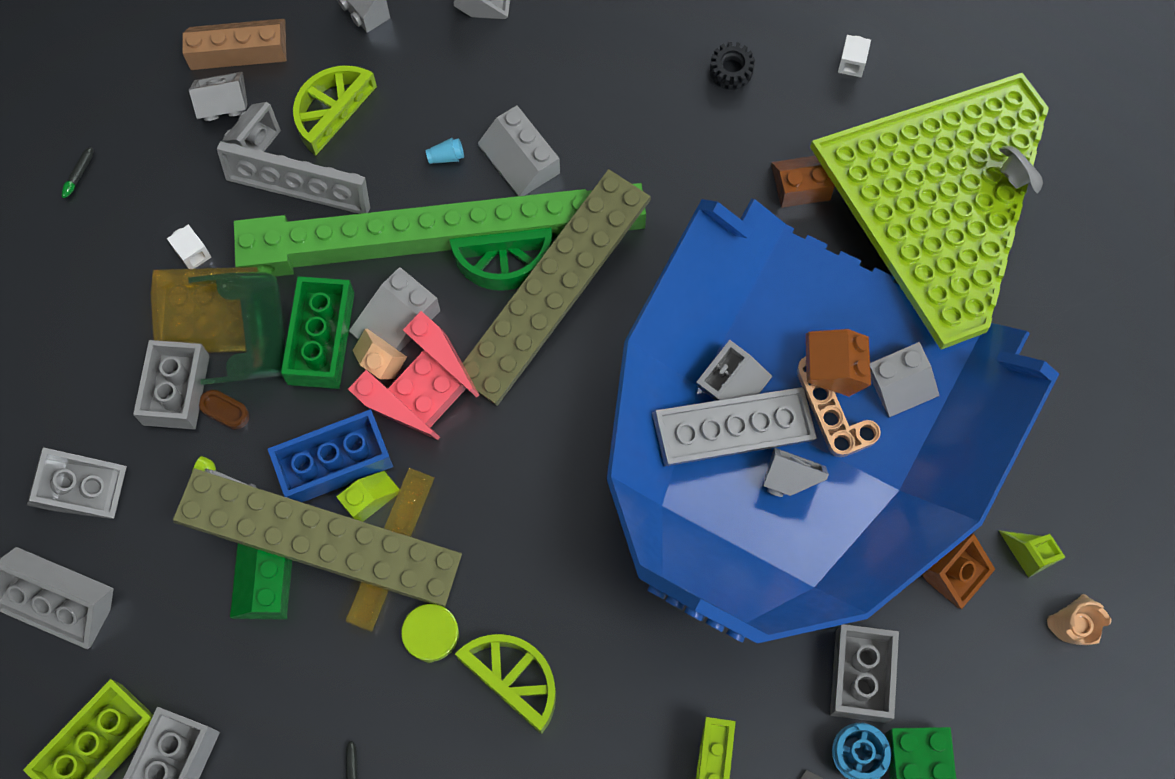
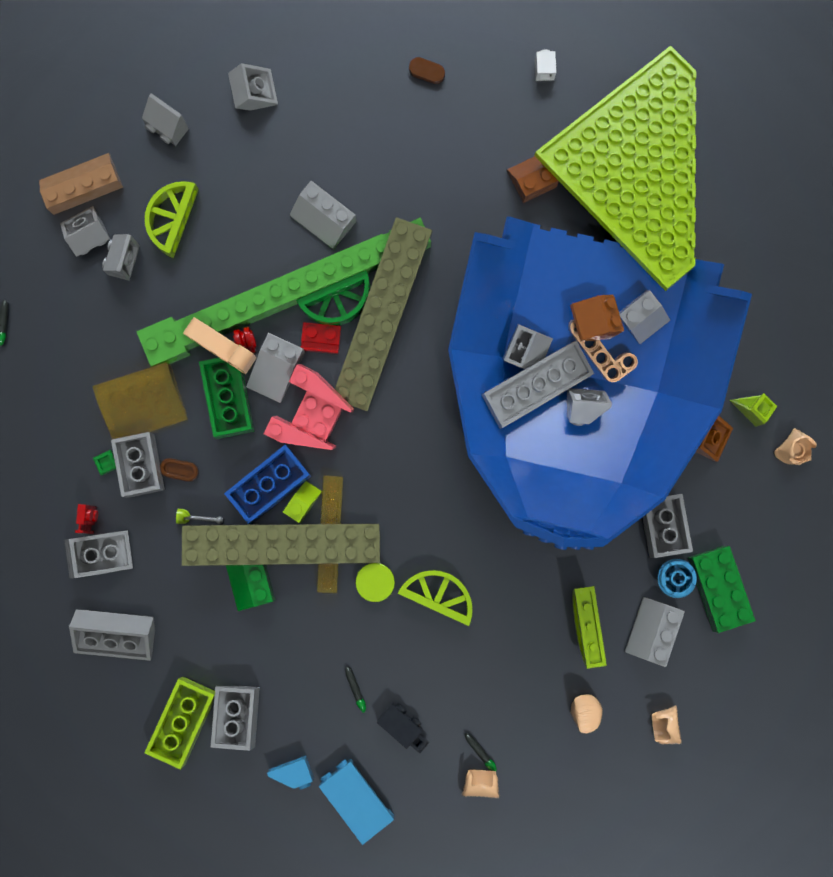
camera: 20 degrees left, 15 degrees up
white brick [167,224,211,271] -> none
clear green windscreen [188,272,286,385] -> none
light grey plate [217,141,370,214] -> none
light nougat slope [353,329,407,379] -> none
medium azure cone [426,138,464,164] -> none
black tyre [710,42,755,90] -> none
light grey hat [998,146,1043,194] -> none
none -> red plate [75,504,98,534]
none -> green tile [93,450,116,475]
none -> light nougat beam [183,317,256,374]
none -> red wheel [233,326,257,353]
none -> red plate [300,322,341,354]
none -> reddish brown tile [409,57,445,84]

